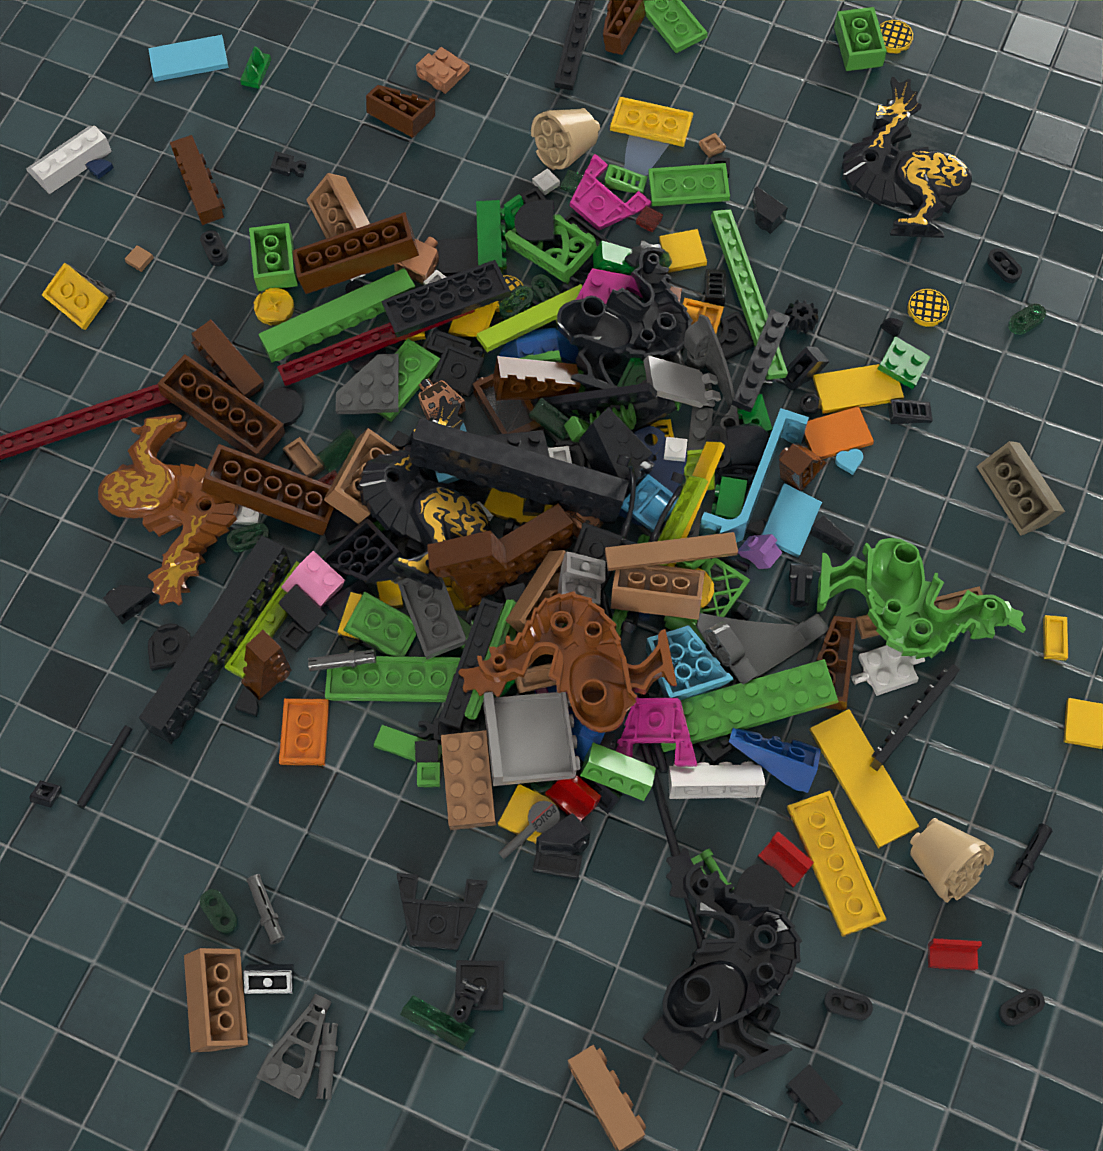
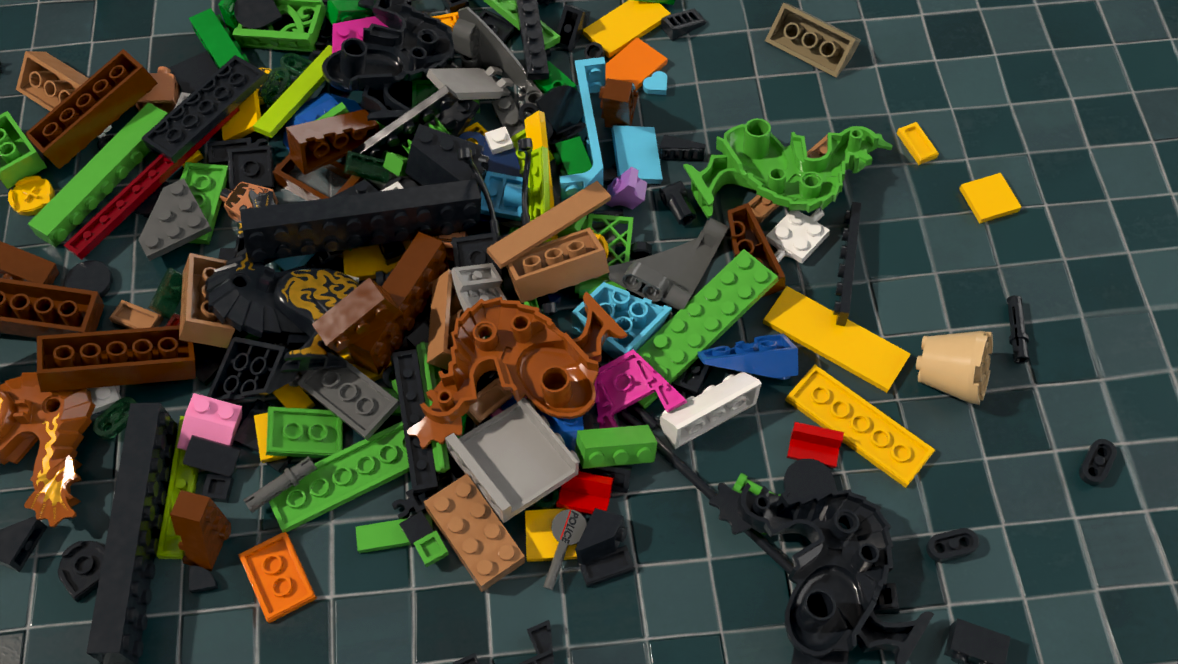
camera: 30 degrees left, 5 degrees down
red panel [928,938,982,971] -> none

